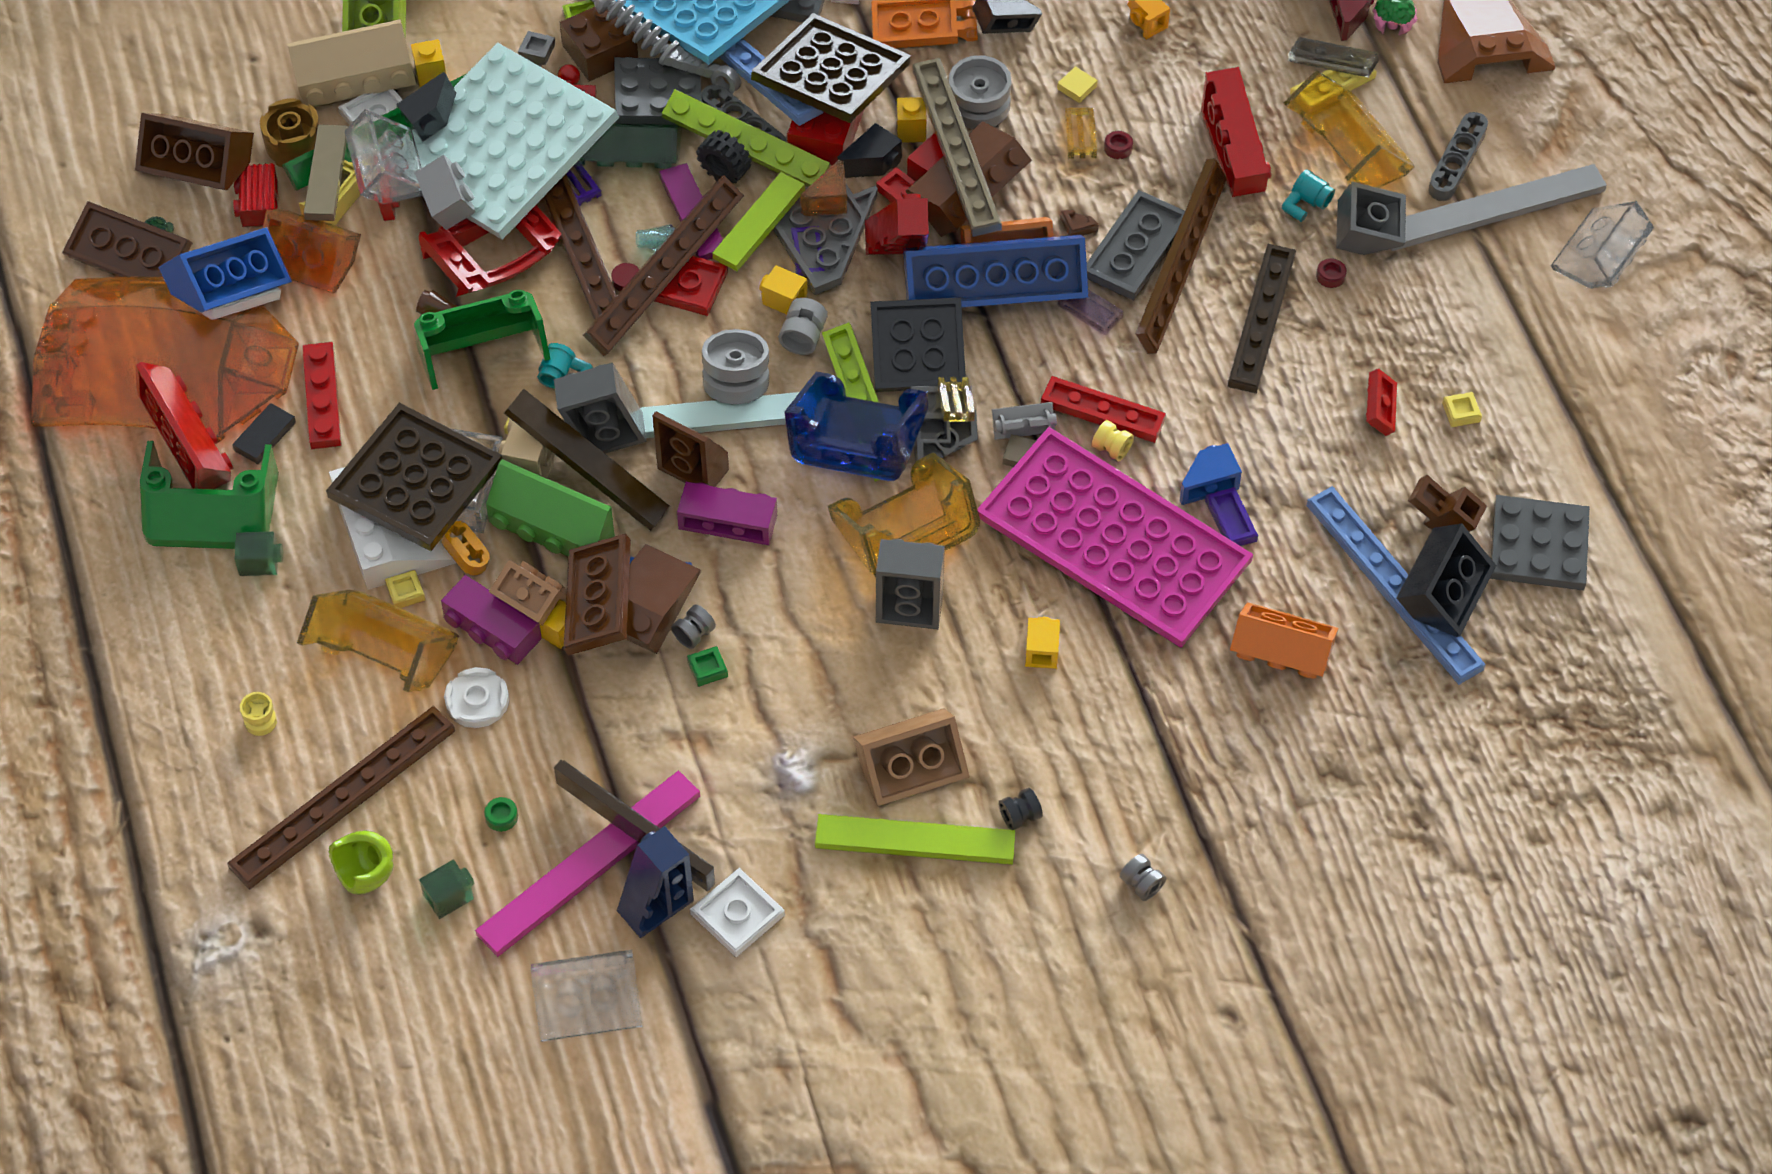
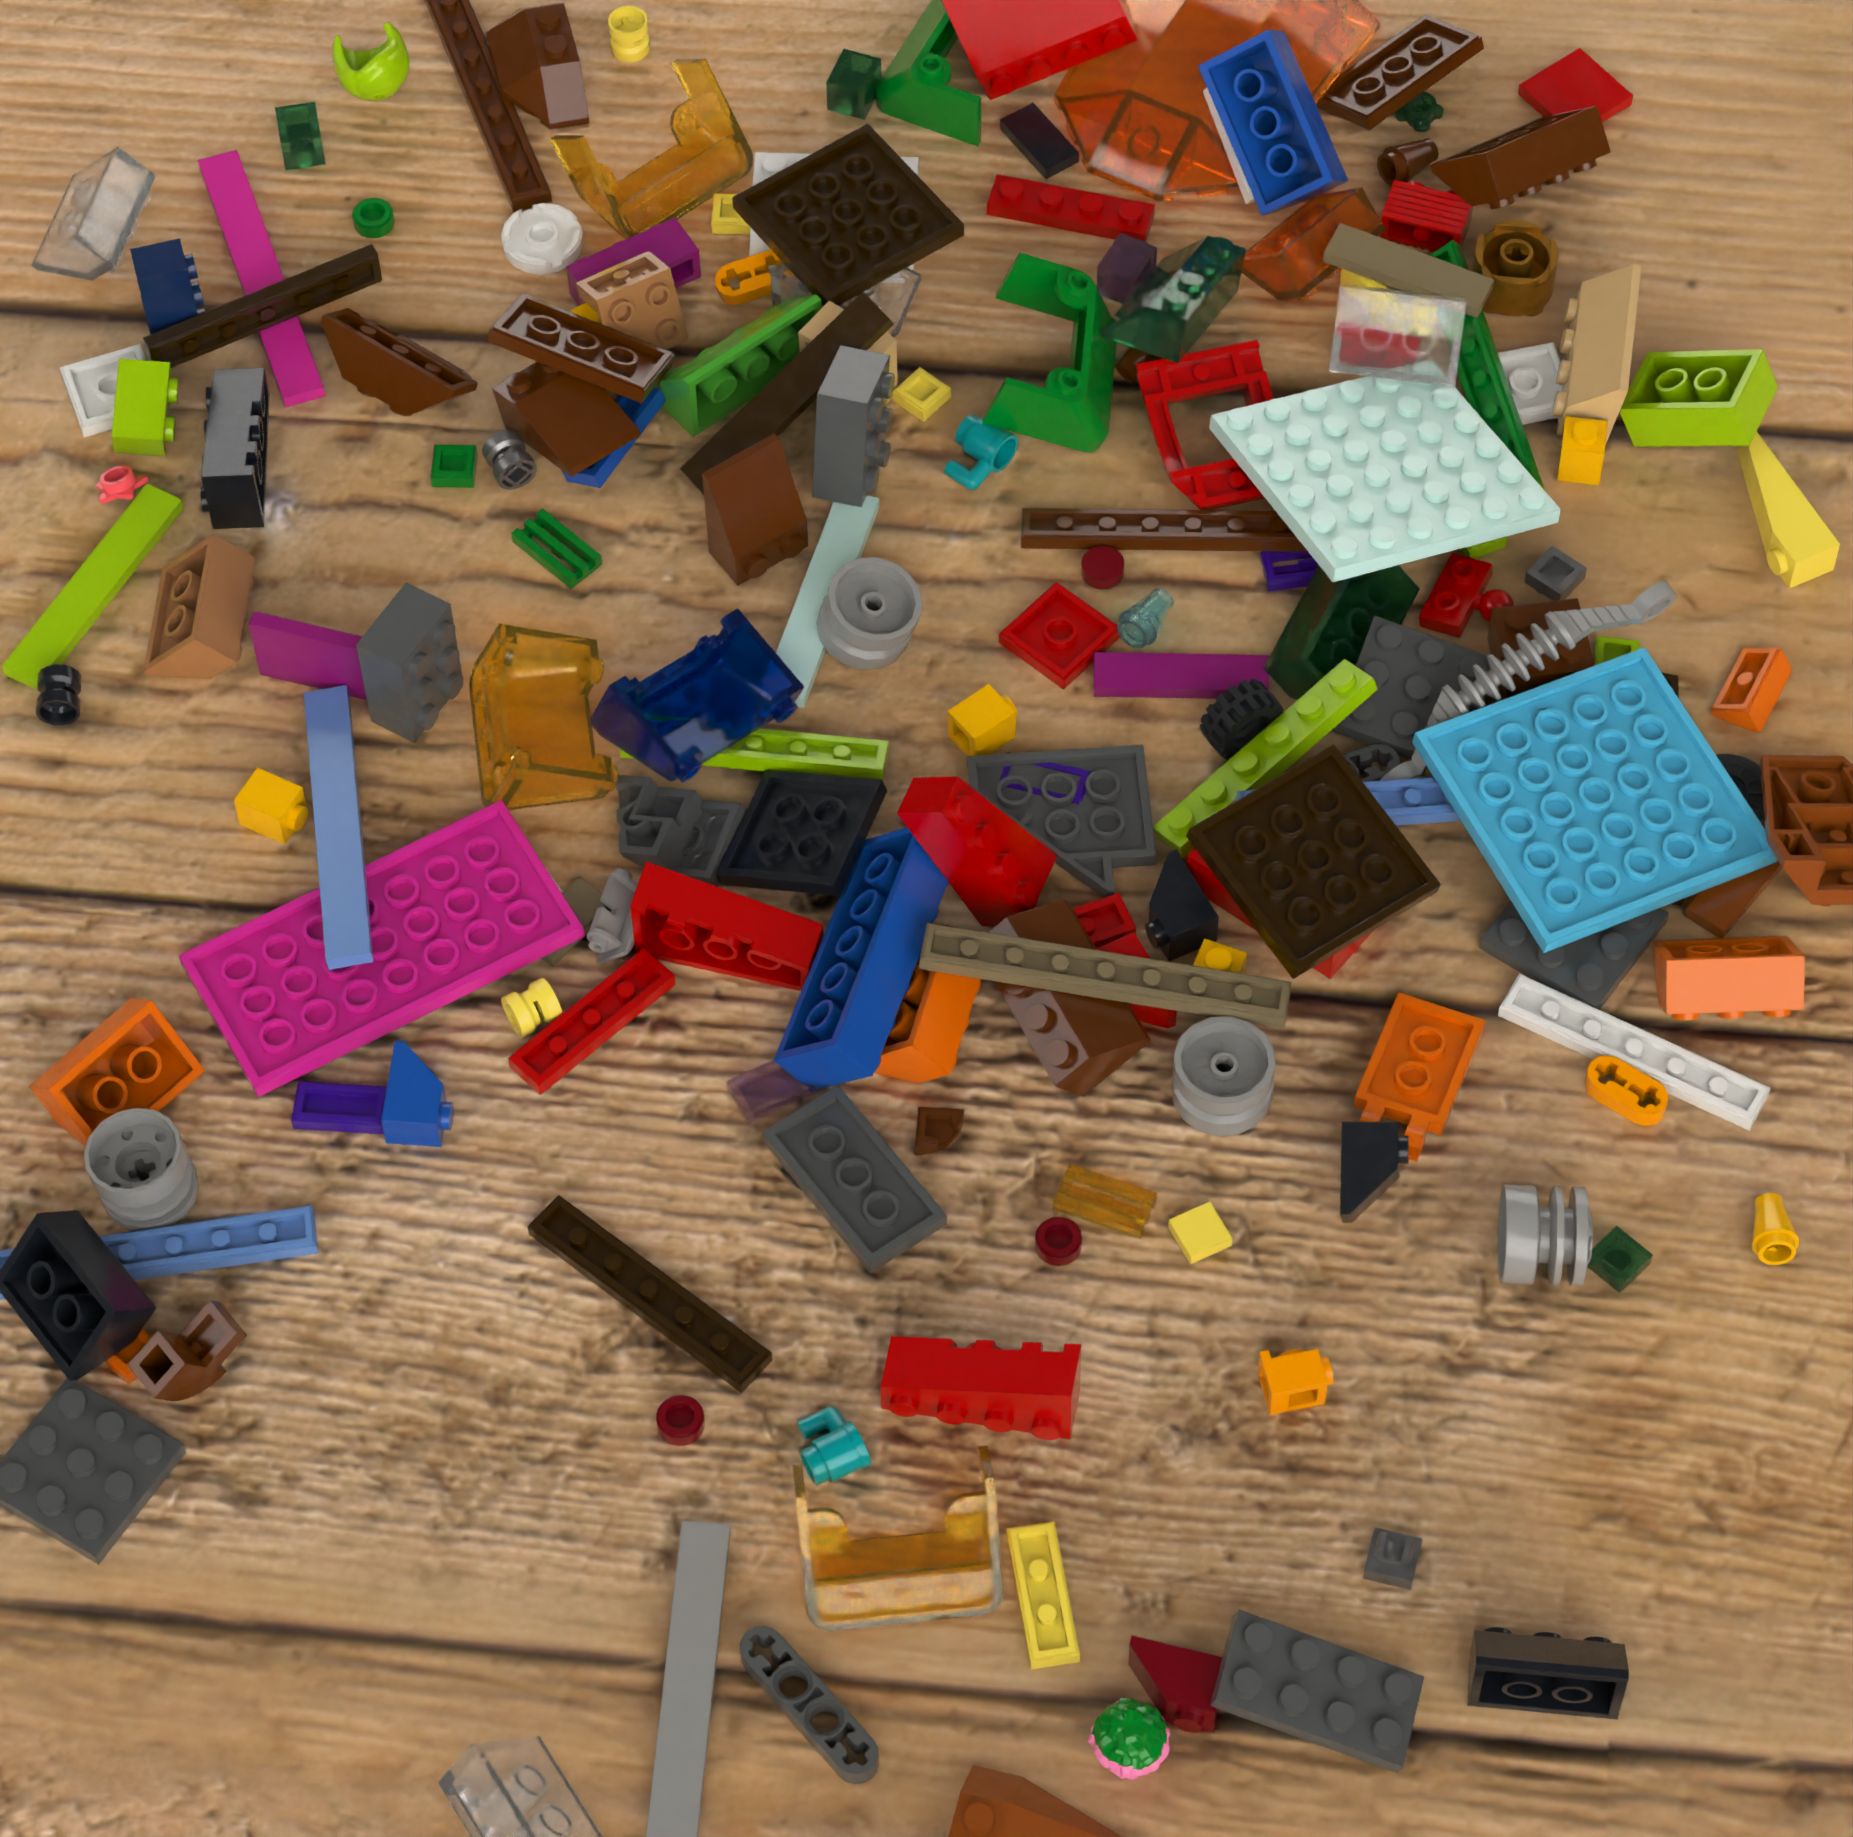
camera: 115 degrees right, 0 degrees up
black slope [396,72,456,142] -> none
light grey brick [414,155,476,230] -> none
reddish brown tile [583,175,744,356] -> none
magenta brick [677,482,778,546] -> none
lime tile [712,172,806,272] -> none
light grey wheel [778,298,828,355] -> none
clear orange slope [801,160,847,216] -> none
clear yellow tile [937,377,975,421] -> none
reddish brown tile [1135,158,1227,354] -> none
clear smoke tile [1288,37,1379,78] -> none
dark grey slope [1336,181,1406,255] -> none
red plate [1366,368,1397,436] -> none
light yellow tile [1442,392,1482,427] -> none
none -> light grey wheel [84,1108,199,1231]
none -> coral plate [96,465,148,504]
none -> lime brick [112,359,179,456]
none -> black wedge [200,368,270,529]
none -> magenta tile [249,612,367,700]
none -> medium blue tile [304,685,374,970]
none -> reddish brown wedge [321,308,478,416]
none -> reddish brown wedge [486,3,589,129]
none -> green tile [511,508,602,589]
none -> red wedge [630,861,824,991]
none -> brick [1097,233,1157,308]
none -> clear green slope [1101,236,1246,363]
none -> reddish brown cone [1377,138,1439,185]
none -> red tile [1518,48,1633,123]

